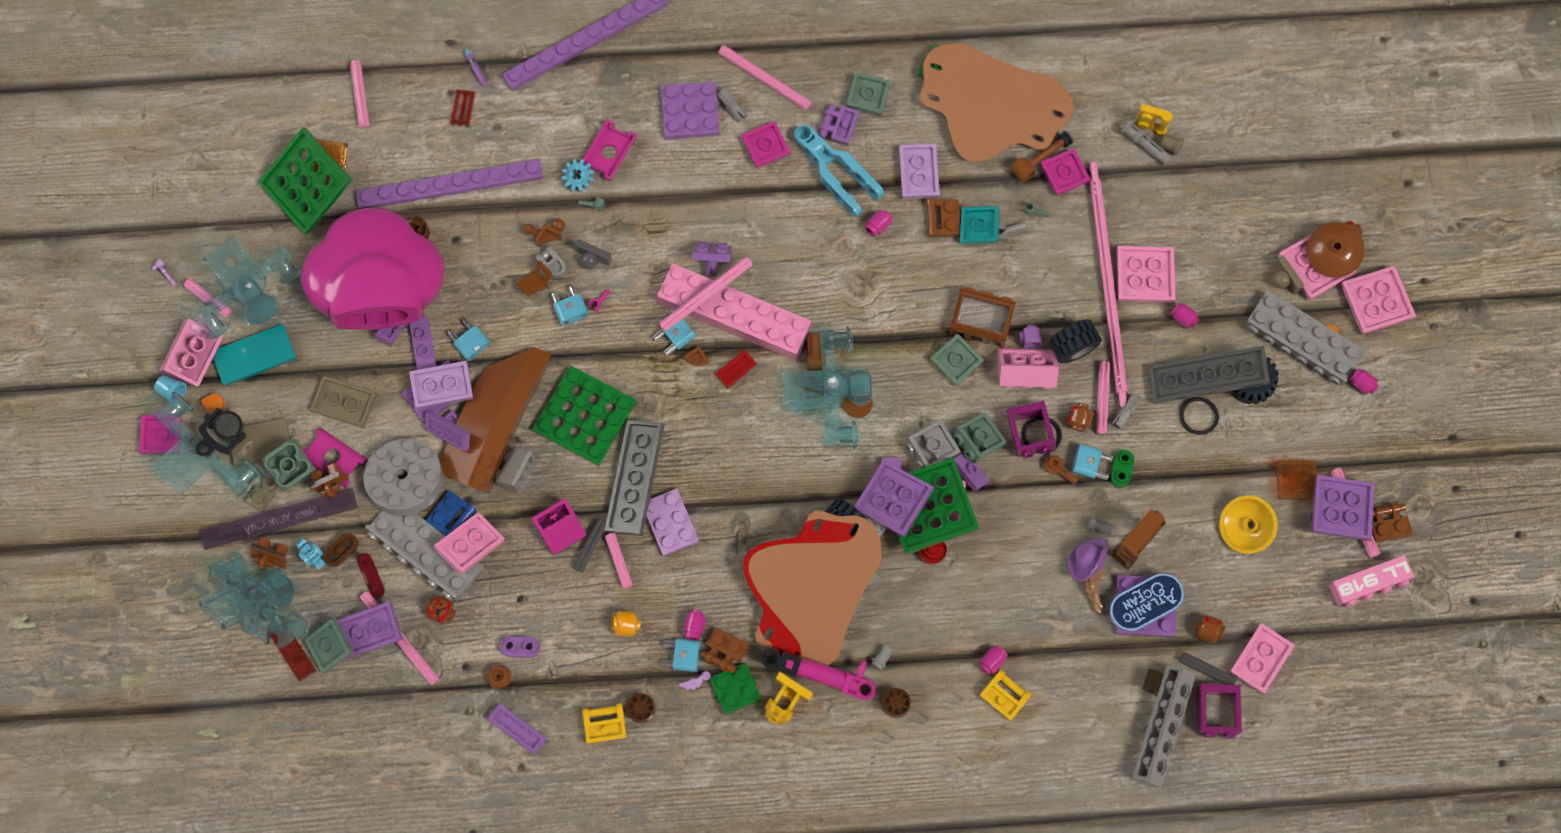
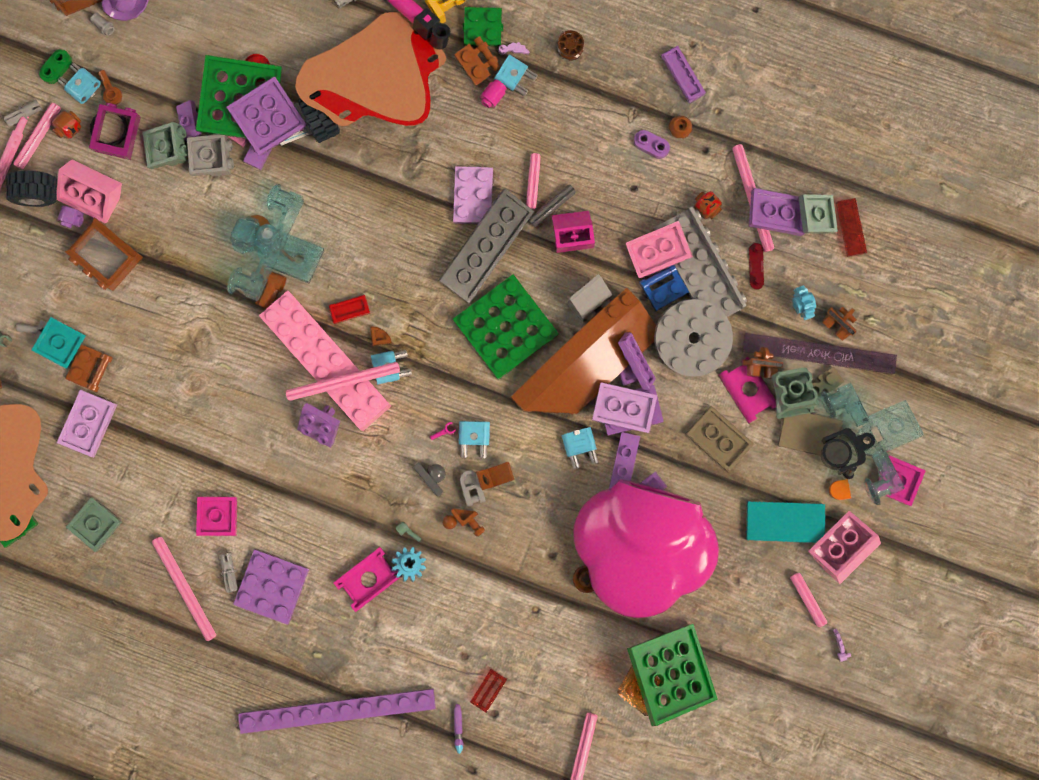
camera: 150 degrees left, 10 degrees up
medium azure piece [154,375,187,405] -> none
clear light blue piece [192,236,302,339] -> none
clear light blue piece [198,552,308,648] -> none
reddish brown plate [323,533,359,567] -> none
medium lavender plate [356,159,544,209] -> none
yellow plate [582,703,627,744] -> none
light orange head [611,611,641,637] -> none
medium azure piece [794,125,885,217] -> none
medium lavender plate [819,103,859,146] -> none
dark pink brick [865,210,892,237] -> none
sand green plate [930,334,984,387] -> none

